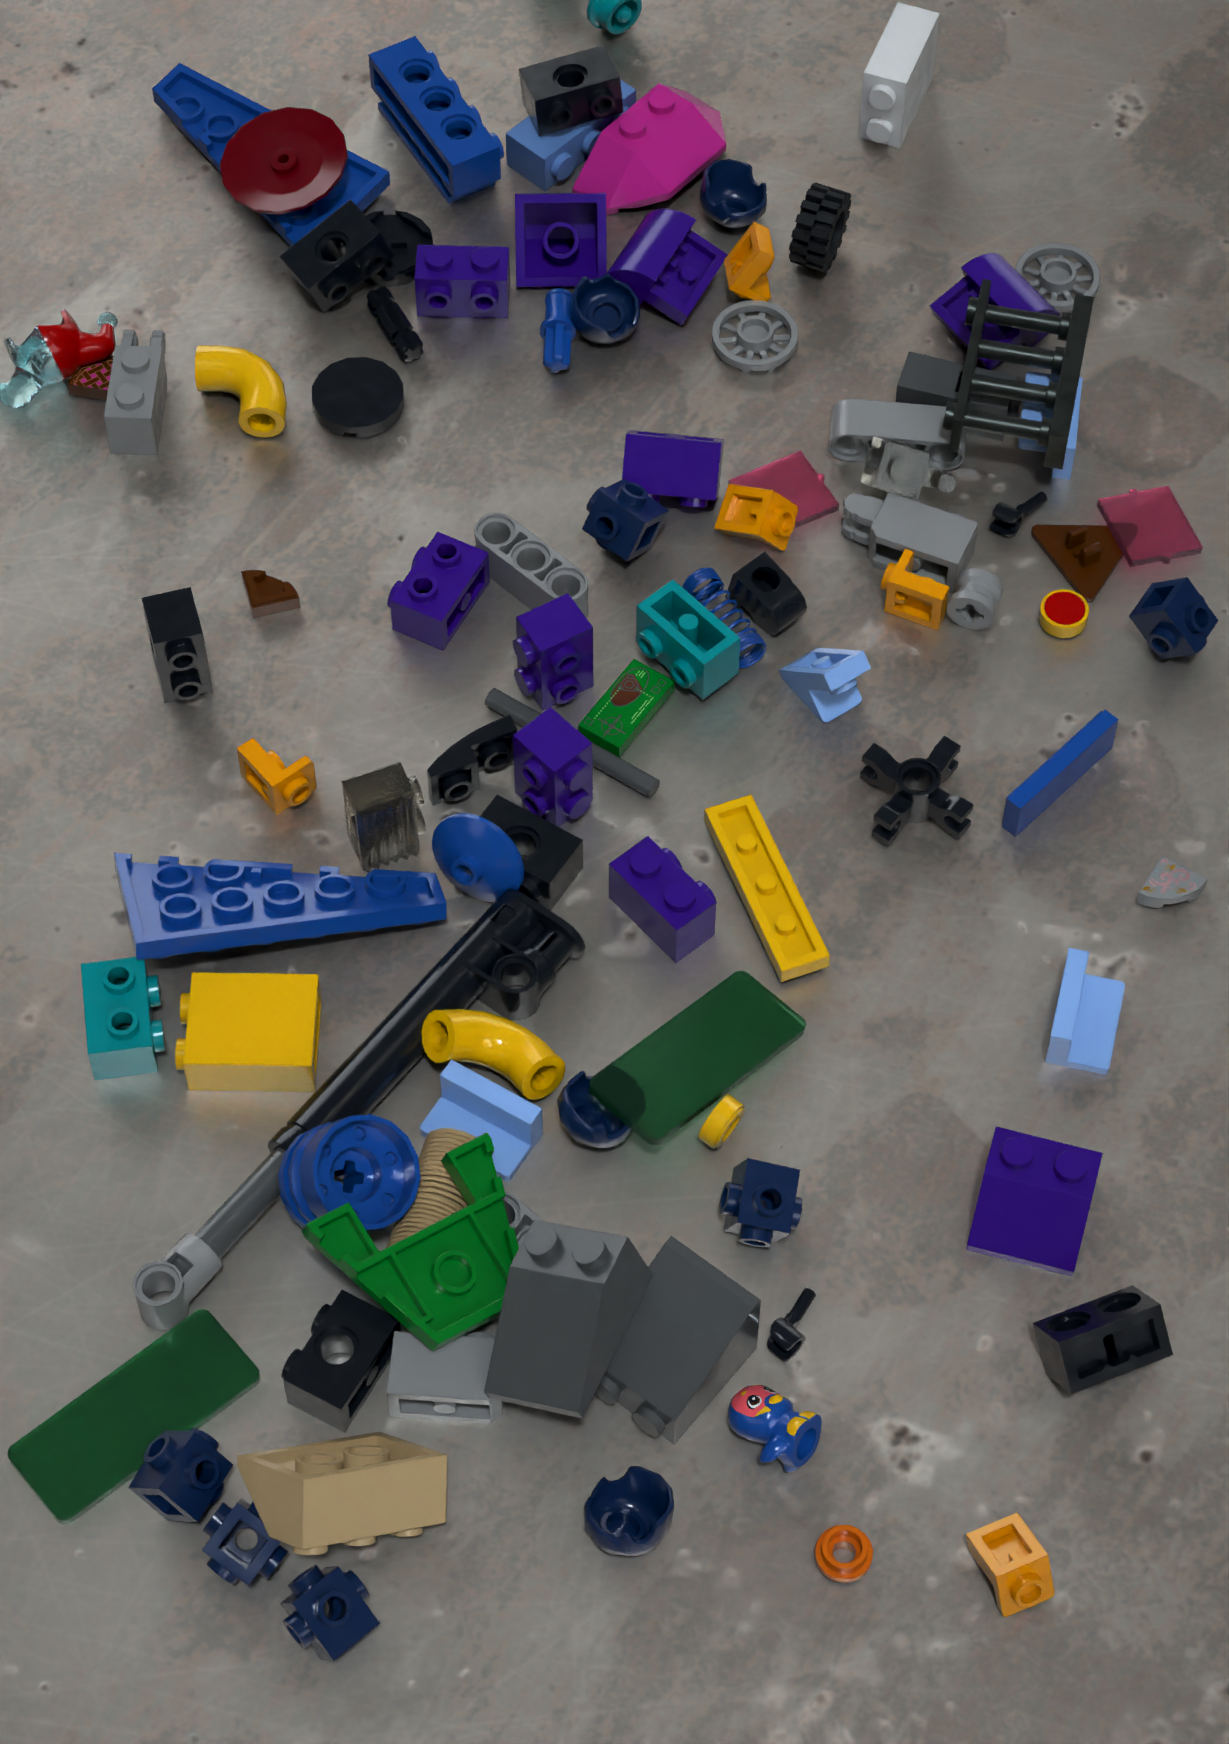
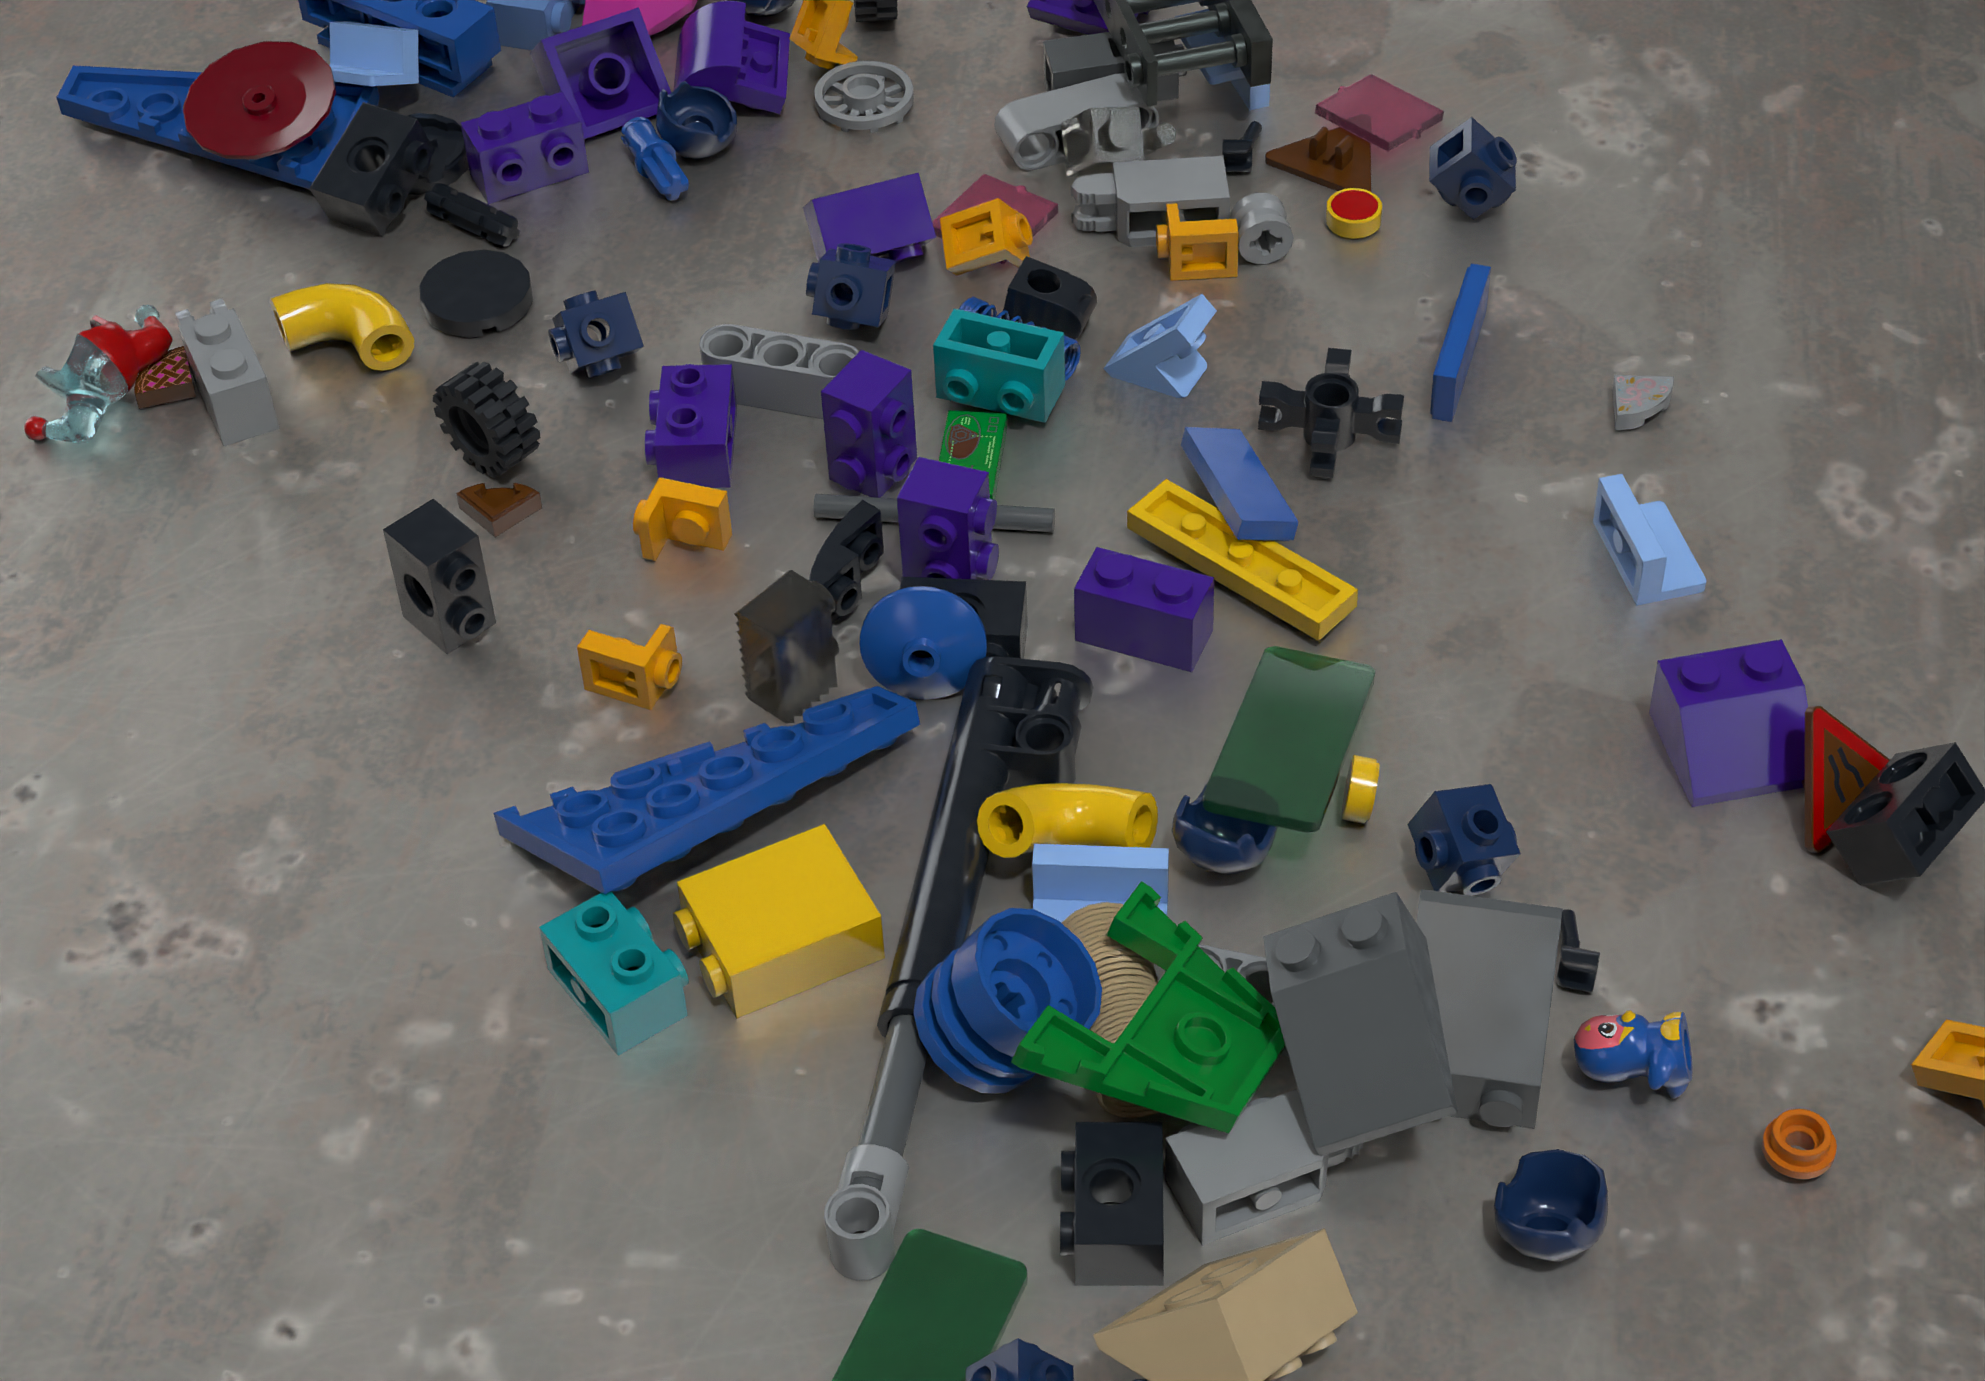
camera: 25 degrees left, 10 degrees down
none -> light blue panel [329,21,419,86]
none -> black tyre [433,362,541,477]
none -> dark blue brick [548,290,644,378]
none -> light orange bracket [633,477,732,561]
none -> blue tile [1181,427,1299,541]
none -> piece [1801,706,1890,852]

